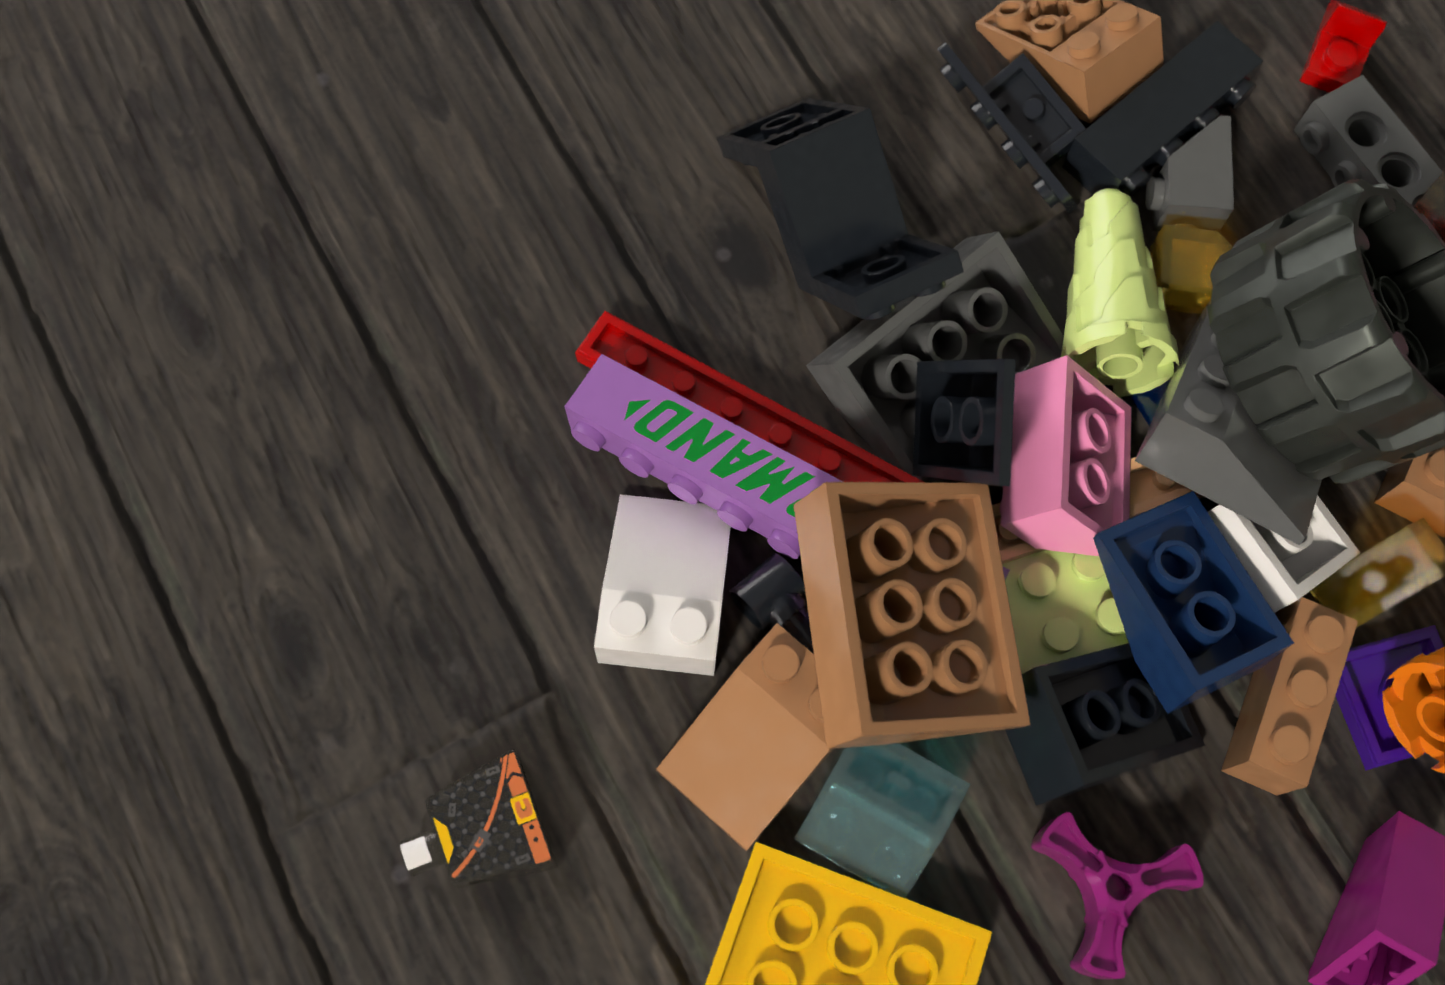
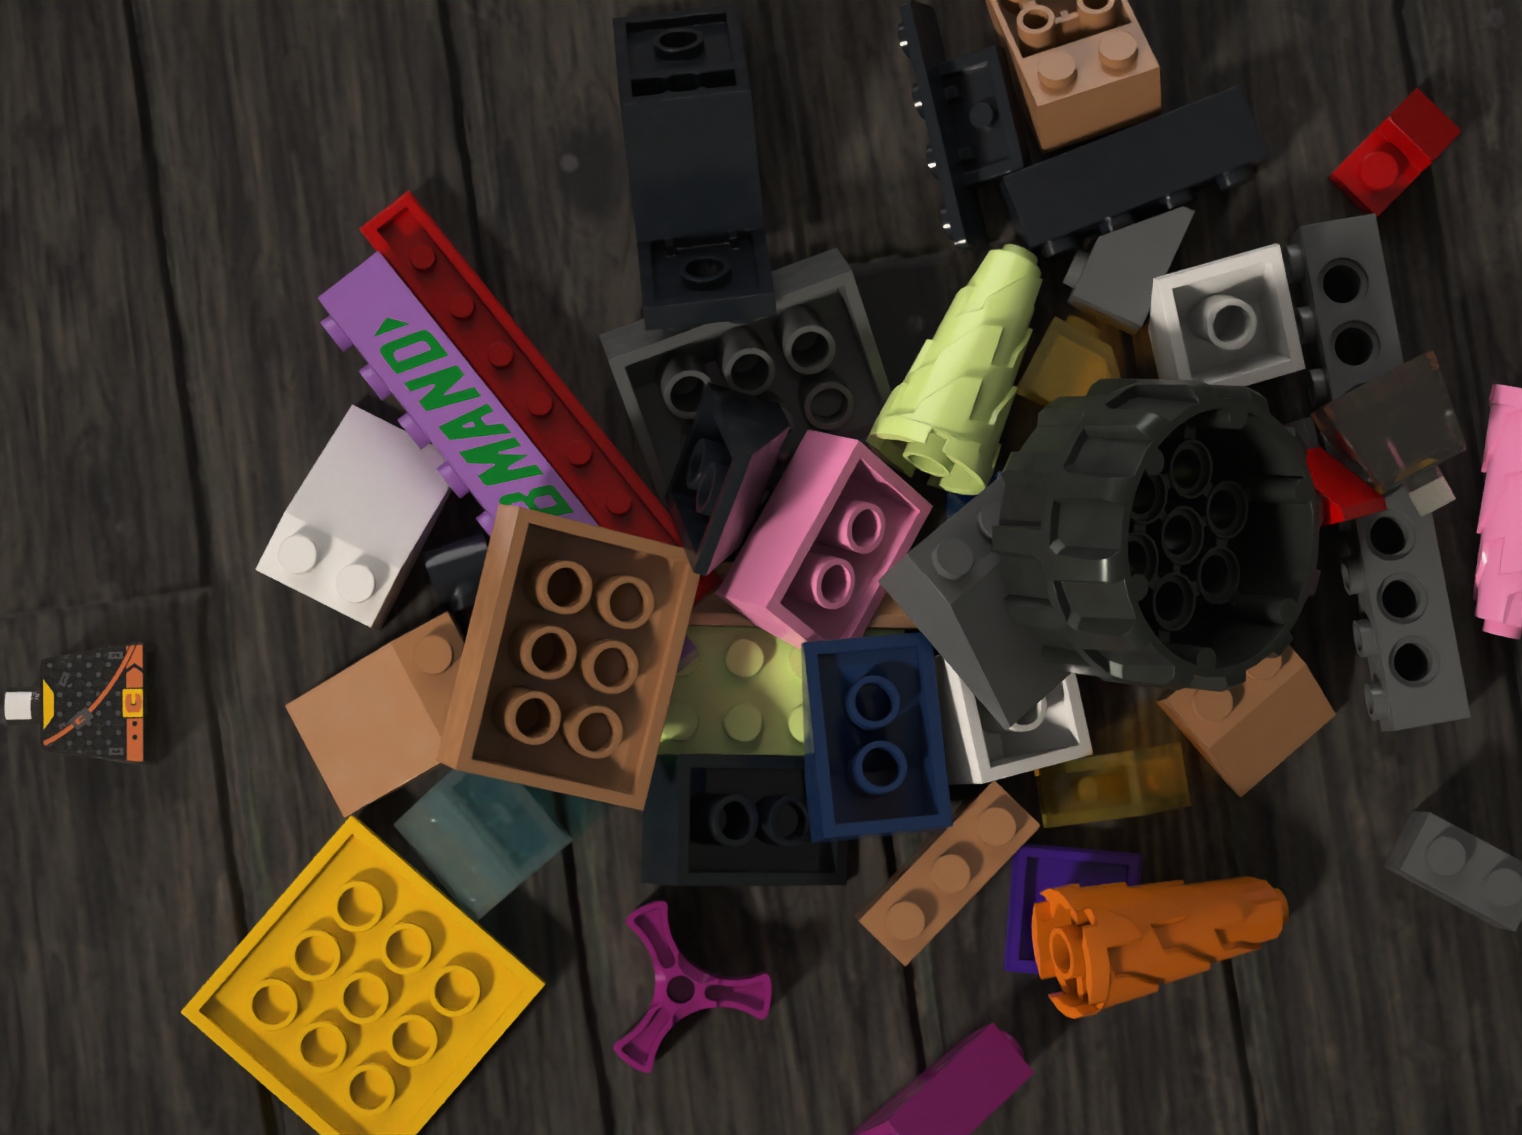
camera: 20 degrees right, 15 degrees up
none -> white slope [1148,243,1305,386]

